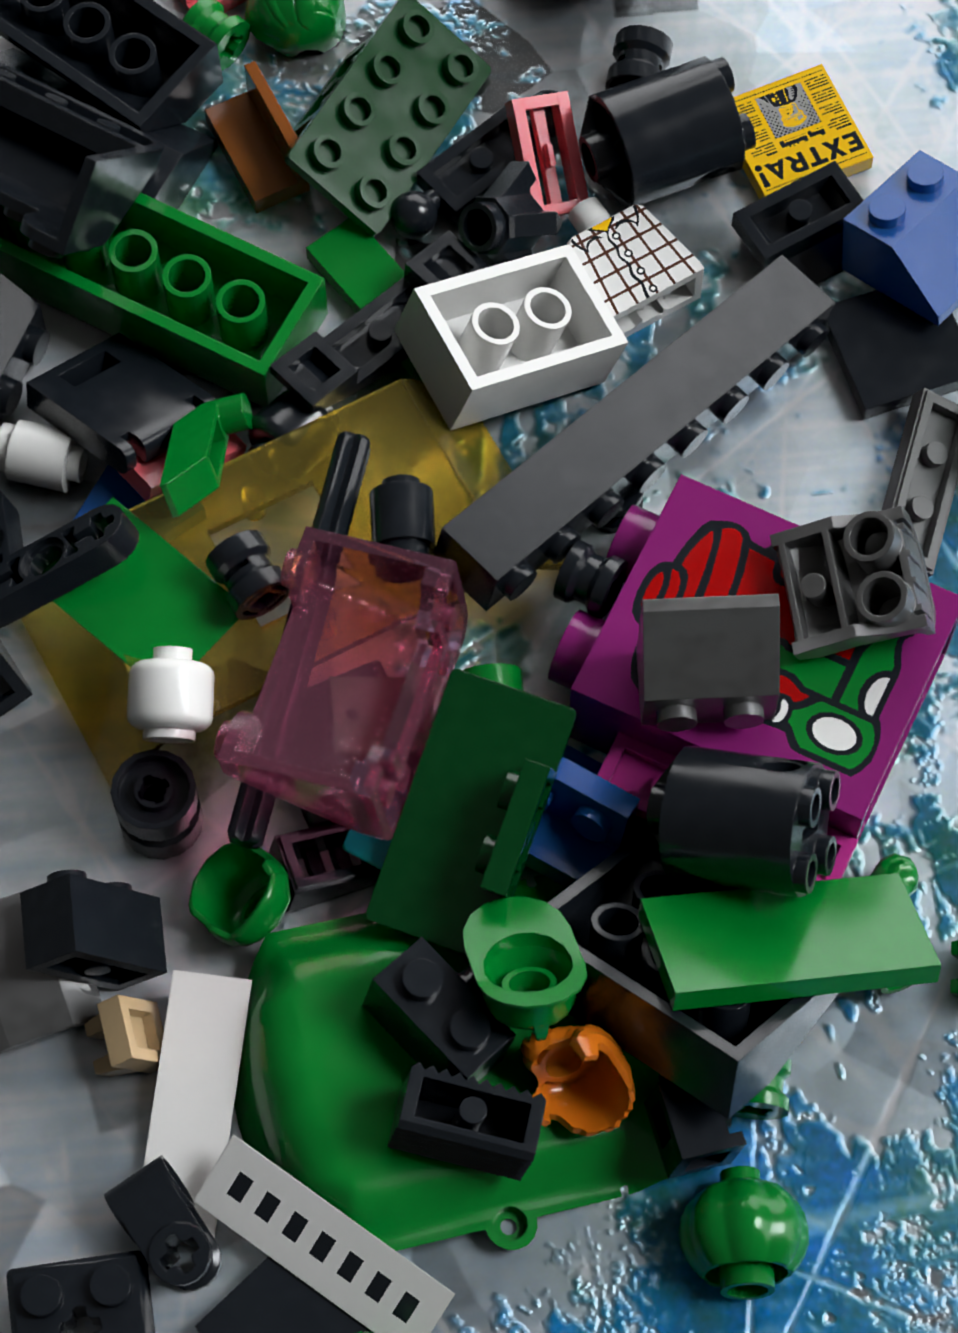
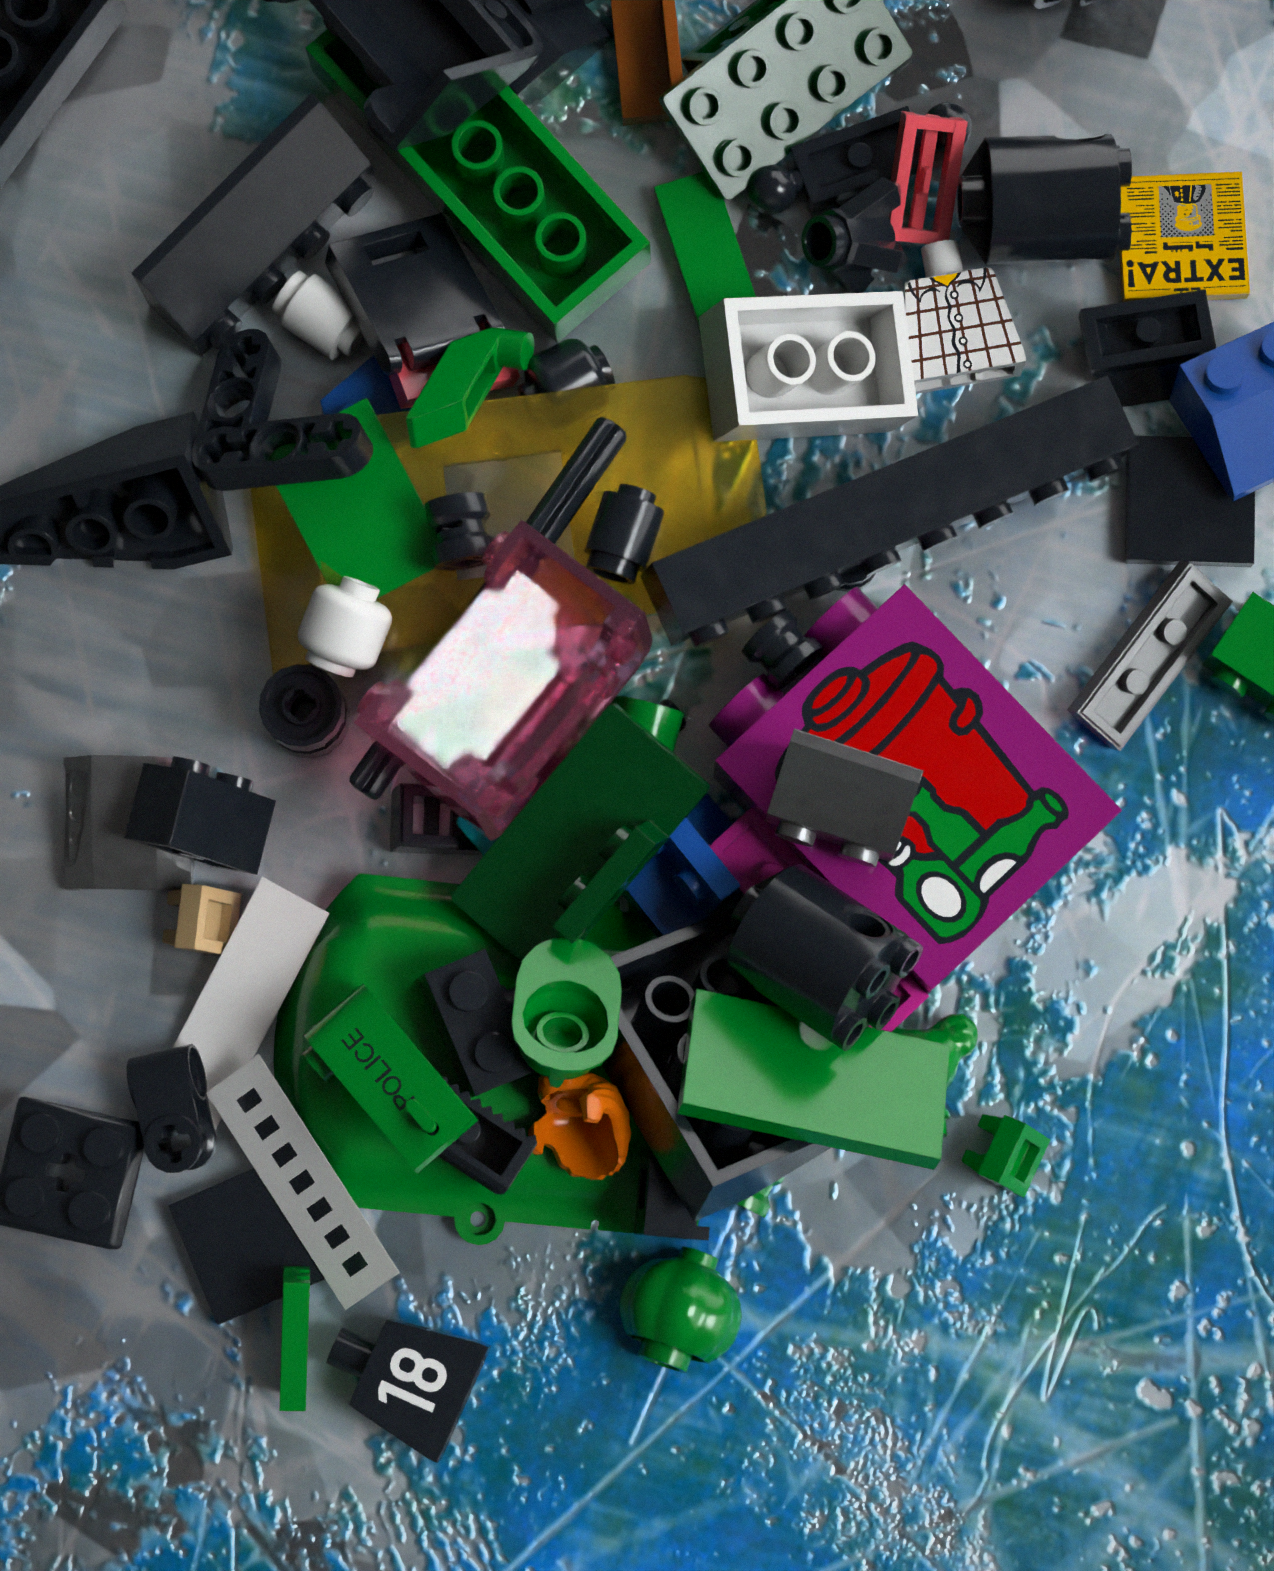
camera: 25 degrees right, 15 degrees up
green hair [188,843,291,947] -> none
black slope [270,230,490,412] -> none
black wheel [605,25,673,90] -> none
flat silver slope [770,506,936,660] -> none
none -> green door [302,983,479,1173]

